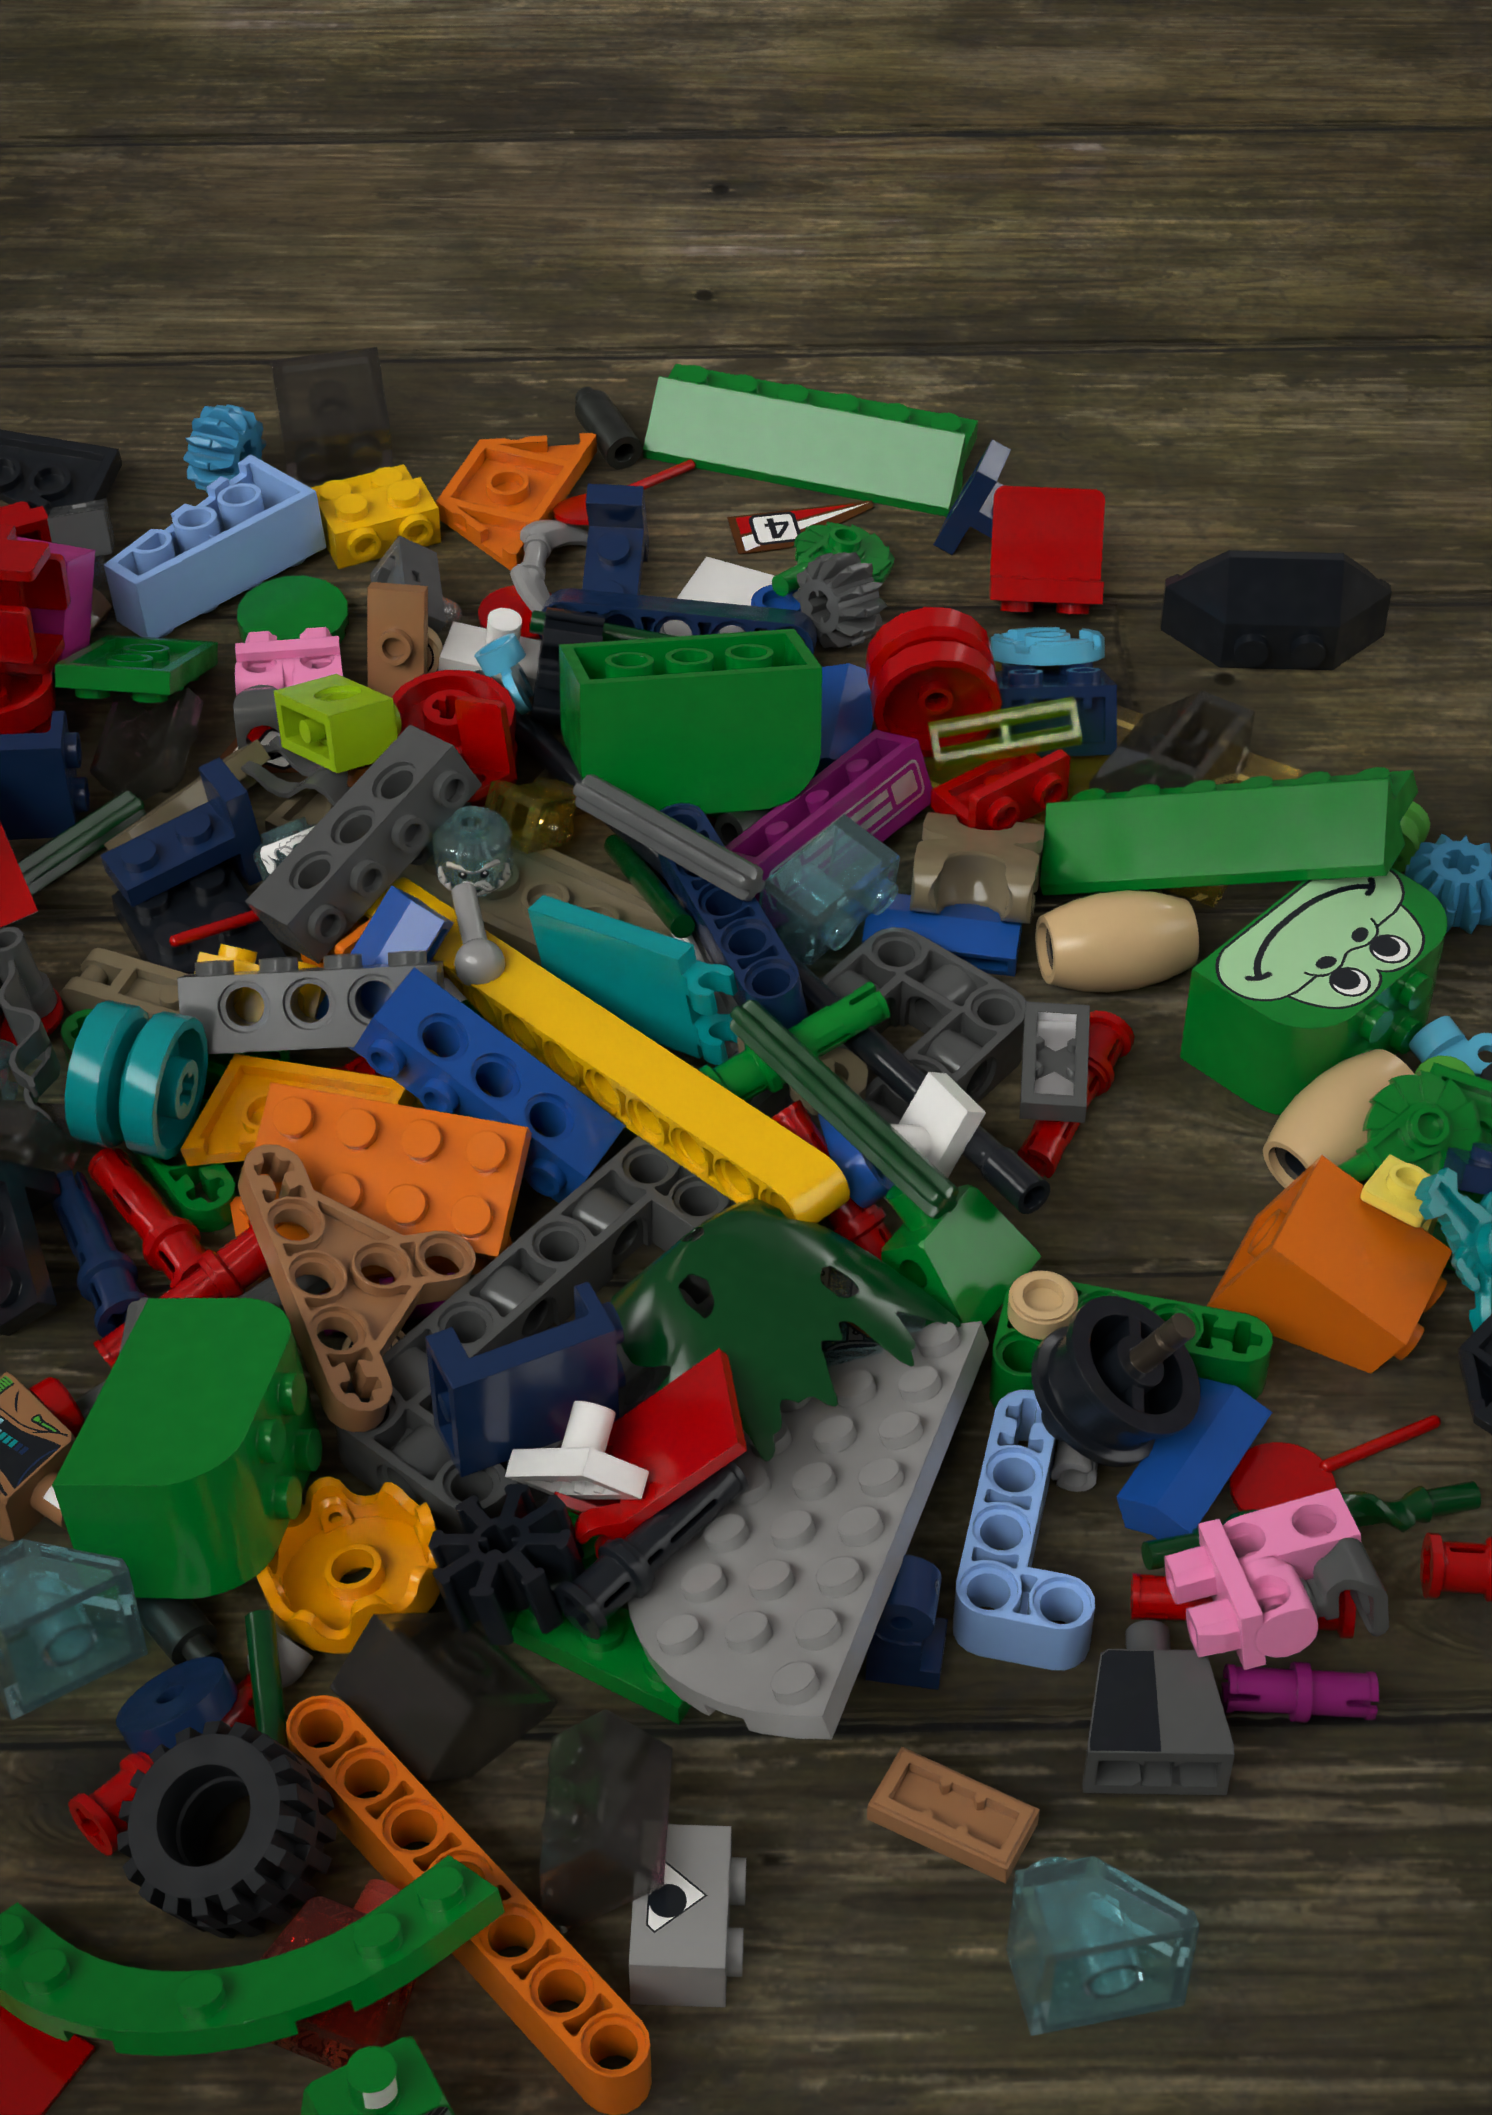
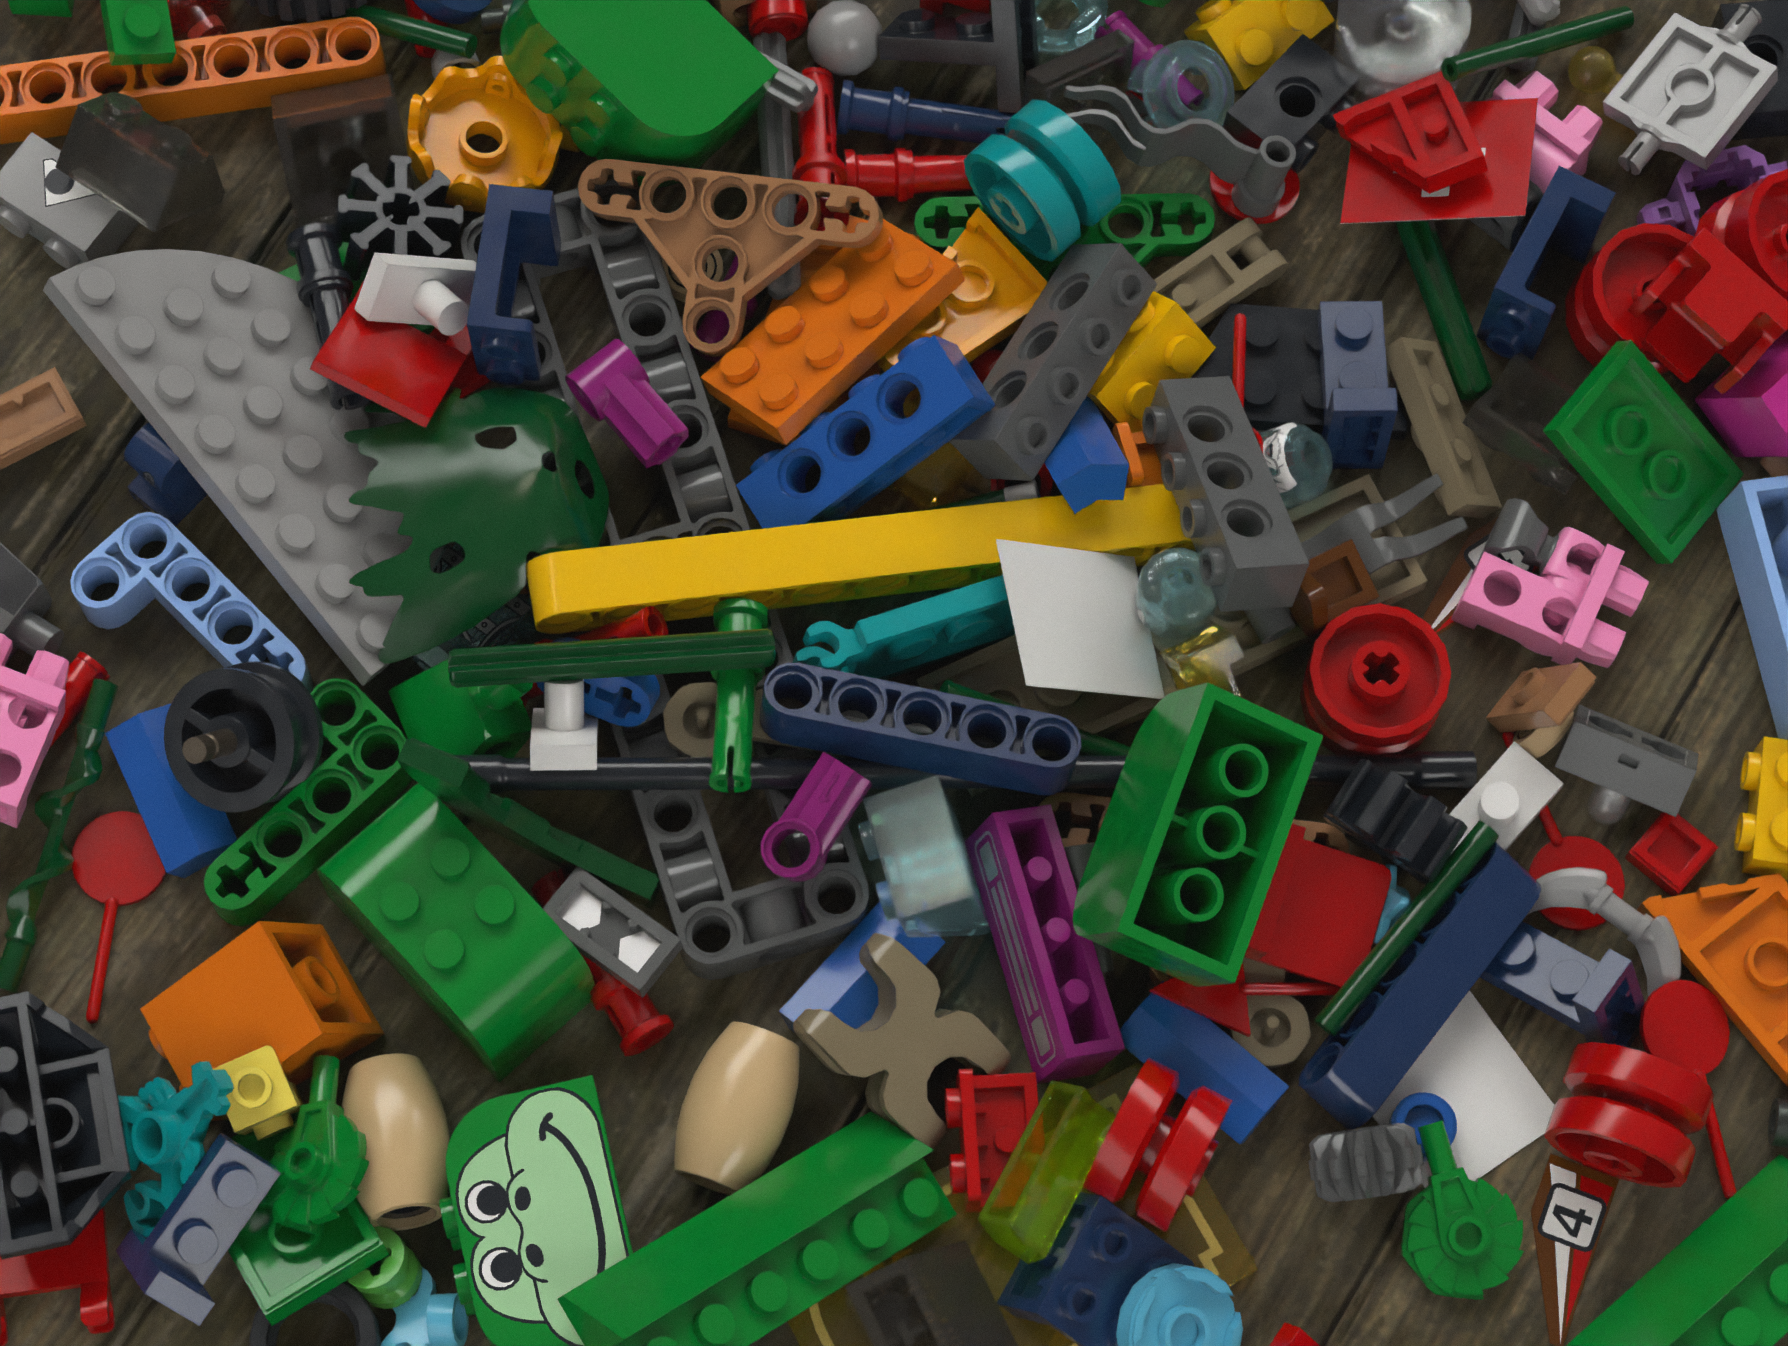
camera: 120 degrees right, 25 degrees up
green tile [237,575,349,644] -> none
lime brick [274,674,402,773] -> none
light grey bar [451,883,505,988] -> none
red bracket [455,696,518,802] -> none
medium azure piece [474,633,534,715] -> none
dark grey axle [573,774,766,902] -> none
tan tile [1007,1271,1078,1340] -> none
none -> green brick [317,783,595,1083]
none -> dark green tile [397,738,660,909]
none -> magenta piece [565,339,689,469]
none -> magenta piece [761,752,873,882]
none -> light grey piece [807,0,882,77]
none -> white sticker [996,539,1165,699]
none -> red wheel [1544,1042,1715,1188]
none -> red tile [1625,812,1719,897]

